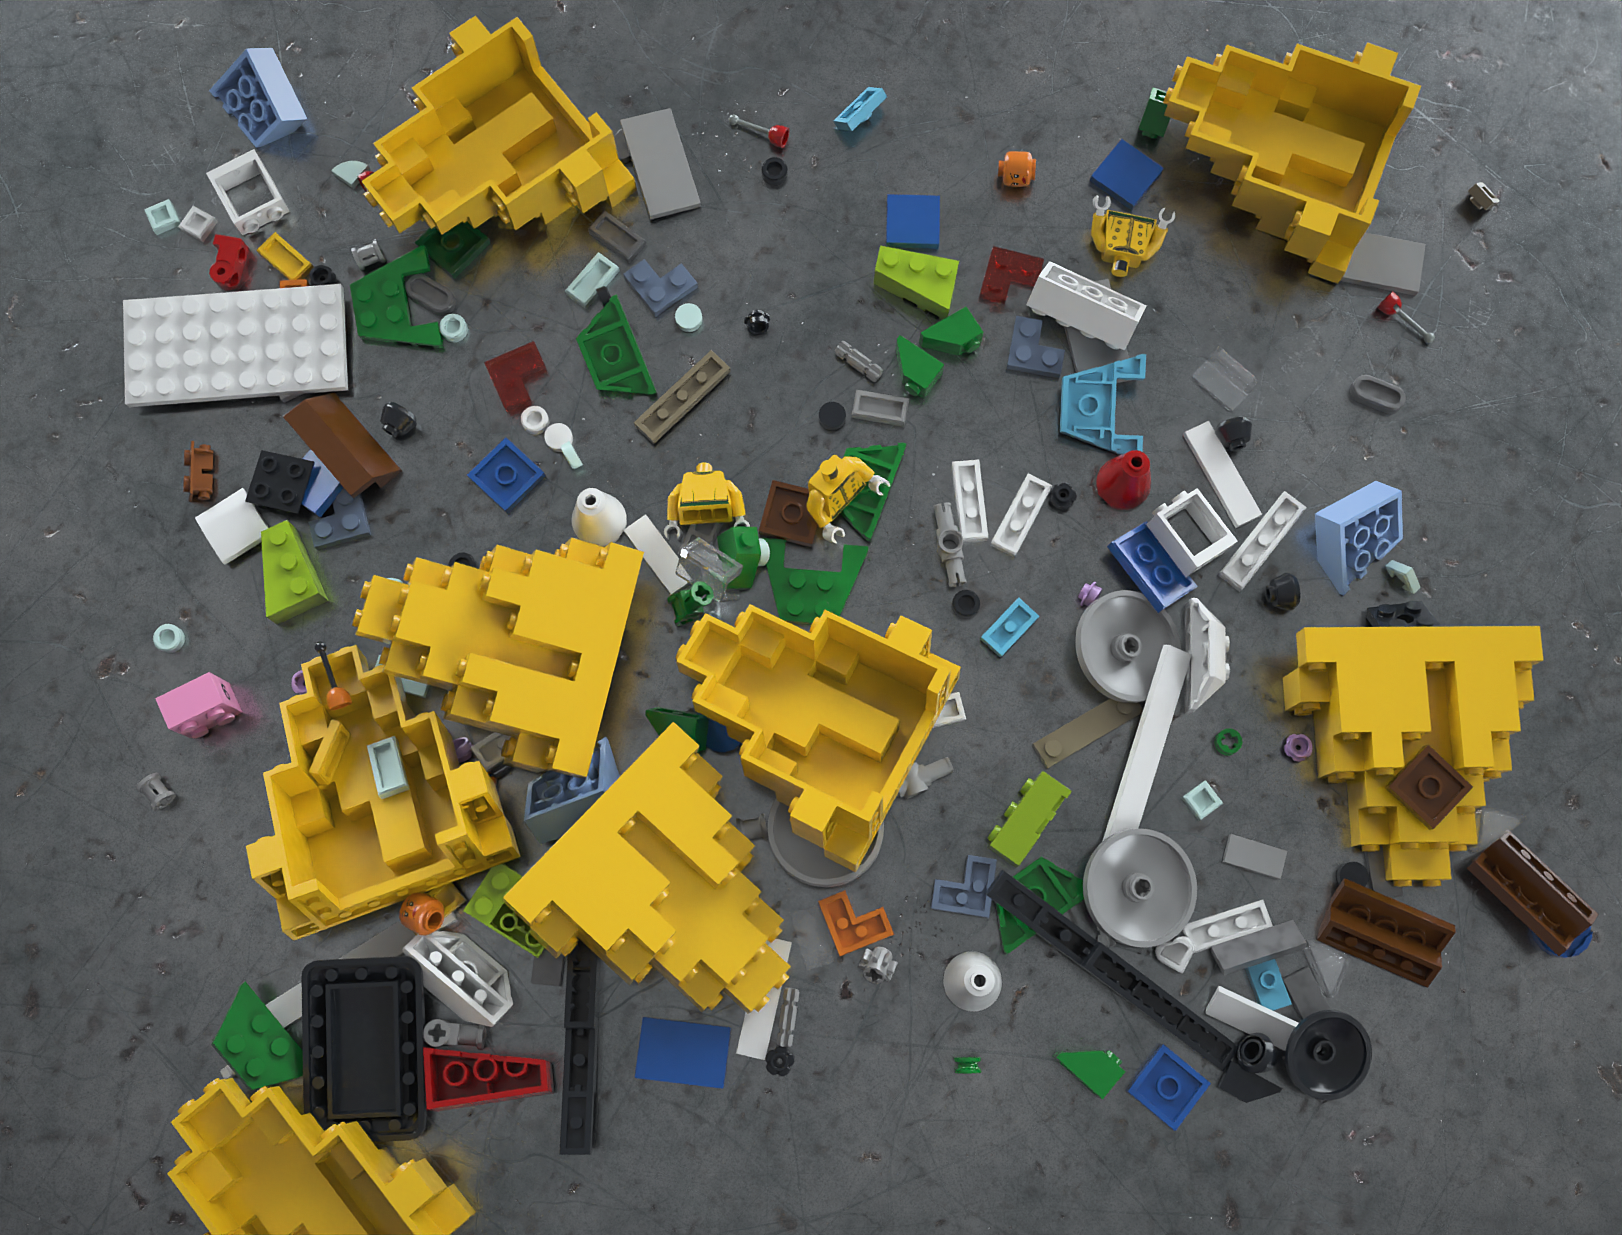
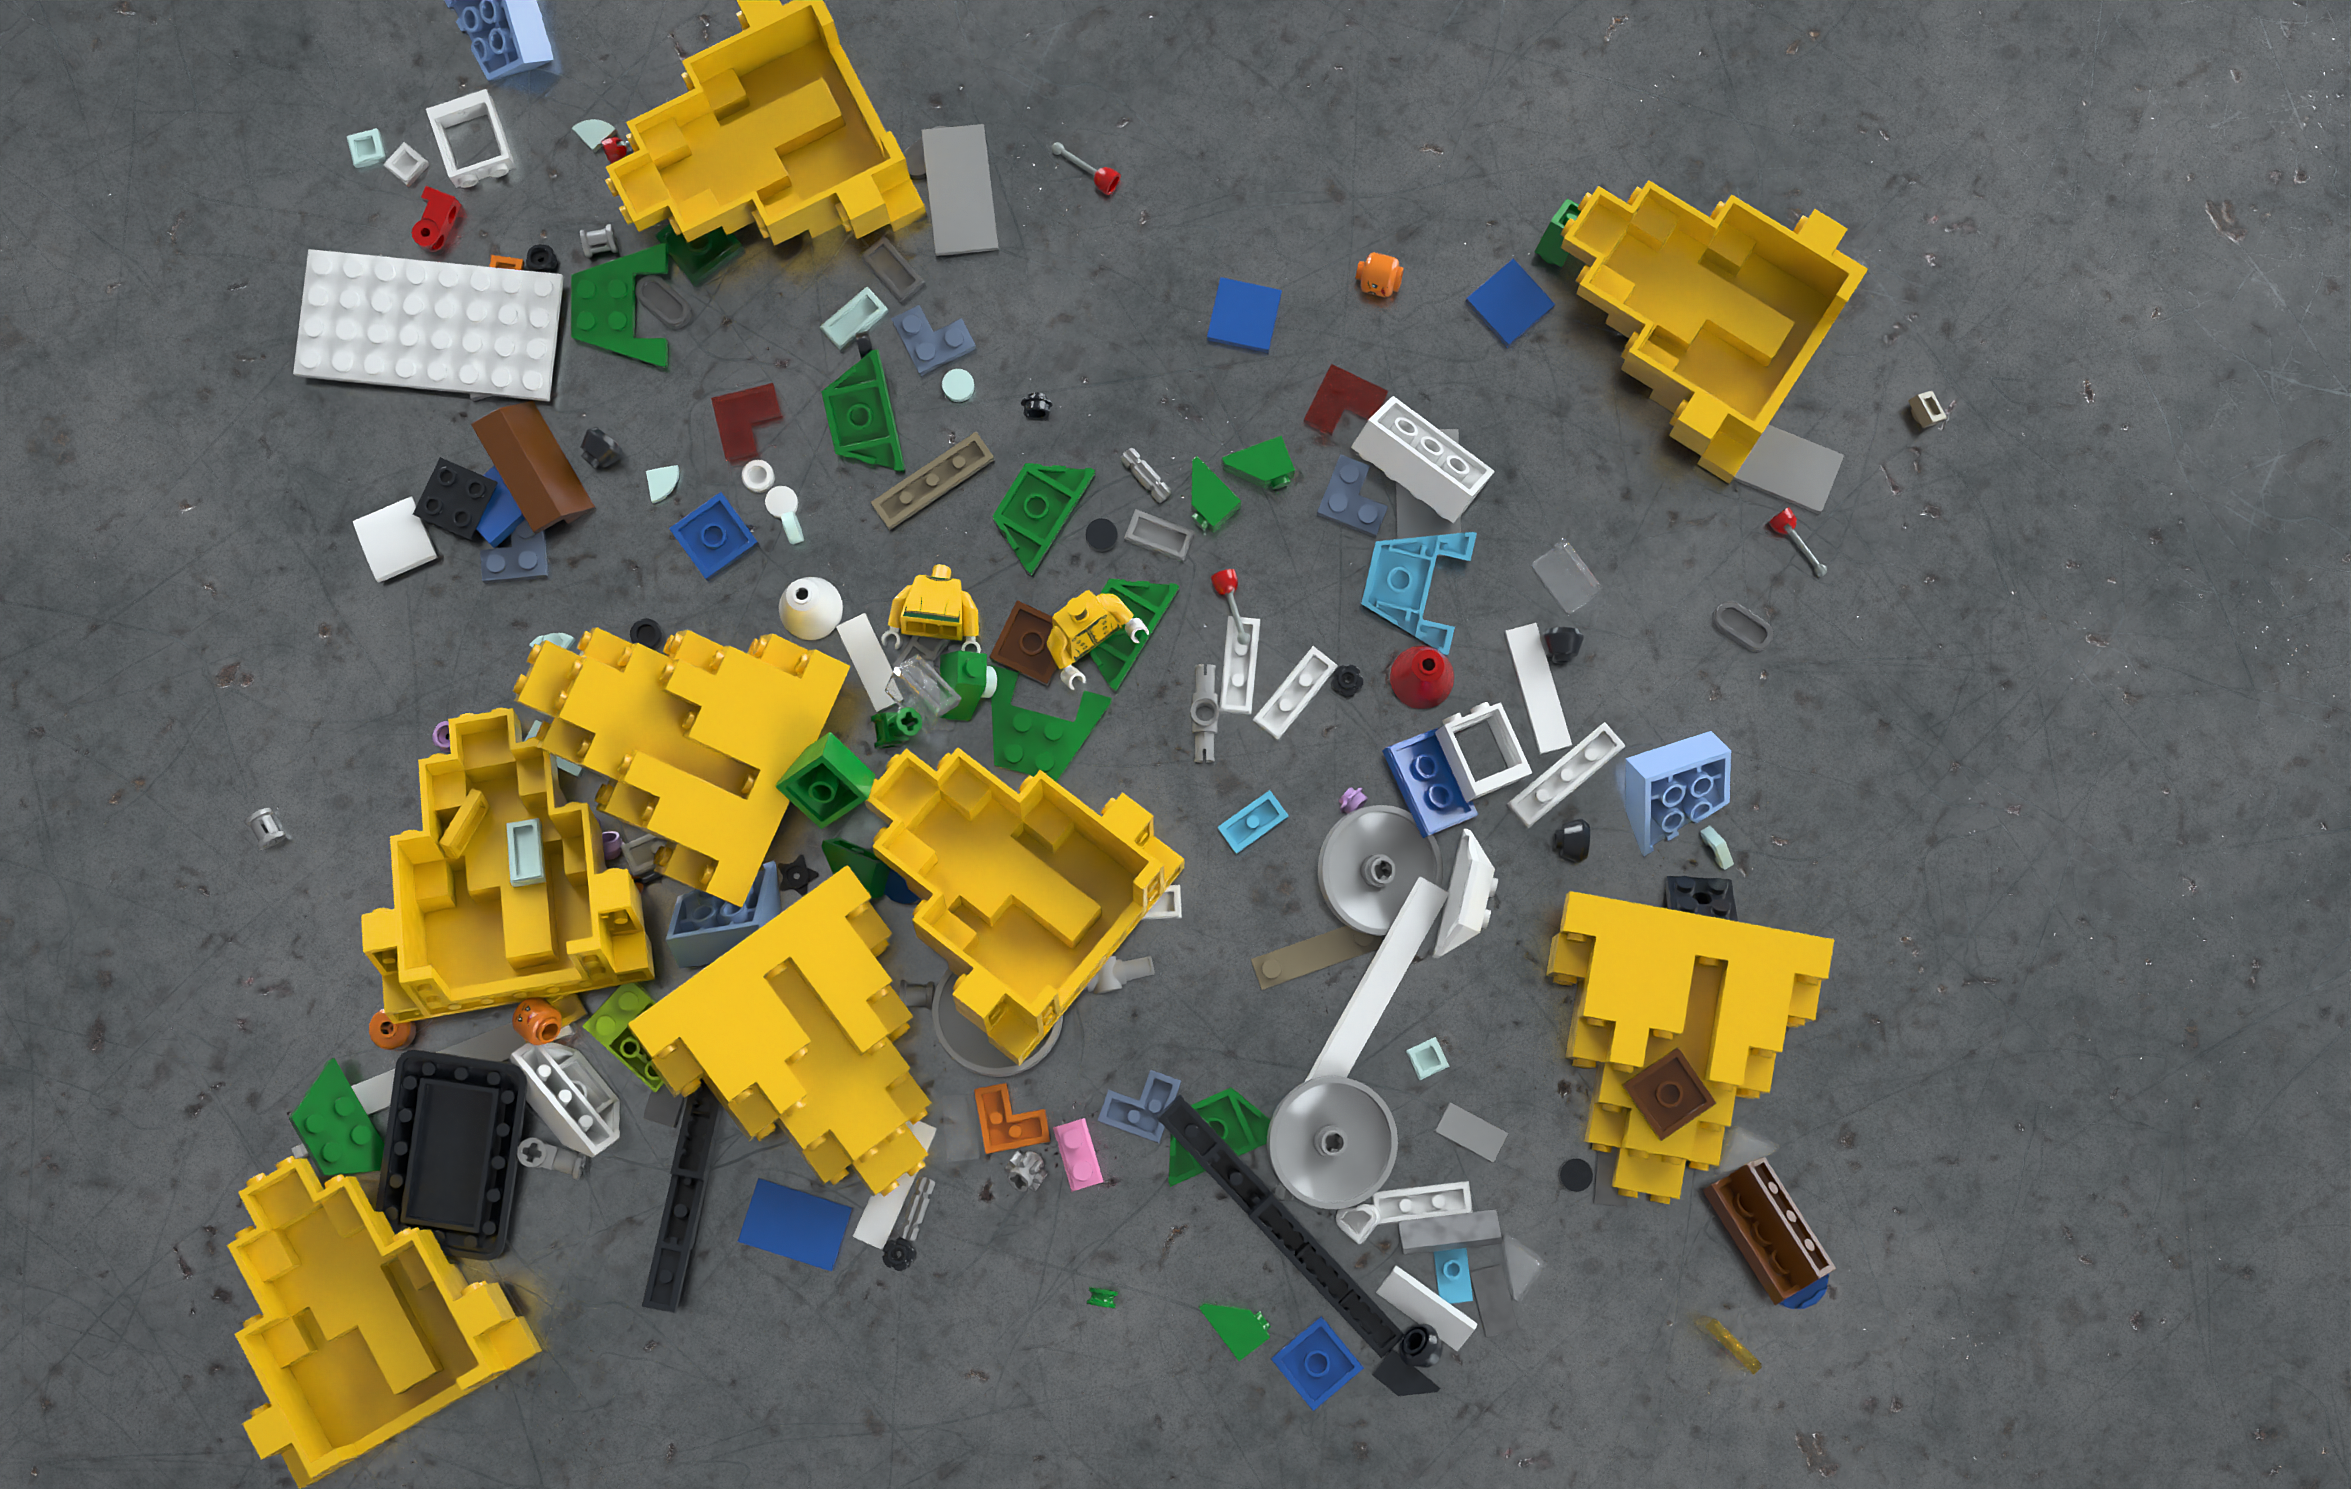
camera: 10 degrees right, 5 degrees up
light aqua tile [153,624,185,653] -> none
bright pink brick [155,672,242,739] -> none
dark orange hinge [183,441,214,502] -> none
yellow tile [256,232,314,280] -> none
lime wedge [261,520,328,625] -> none
hinge [315,641,352,711] -> none
red wedge [423,1047,554,1112] -> none
light aqua tile [439,314,468,342] -> none
black tile [761,157,788,186] -> none
medium azure plate [833,87,887,131] -> none
lime wedge [874,246,959,320] -> none
white cone [943,951,1002,1011] -> none
black tile [952,590,980,619] -> none
lime wedge [987,771,1072,868] -> none
yellow torso [1091,195,1175,277] -> none
green bush [1214,728,1243,756] -> none
lavender plate [1284,734,1313,762] -> none
black dish [1285,1010,1372,1100] -> none
reddish brown slope [1317,878,1456,988] -> none
none -> orange head [369,1009,416,1051]
none -> light aqua tile [646,465,679,504]
none -> green slope [775,732,875,829]
none -> black plate [778,855,819,896]
none -> green wing [992,463,1096,576]
none -> bright pink brick [1053,1118,1104,1192]
none -> hinge [1211,569,1250,645]
none -> clear yellow tile [1694,1316,1762,1375]

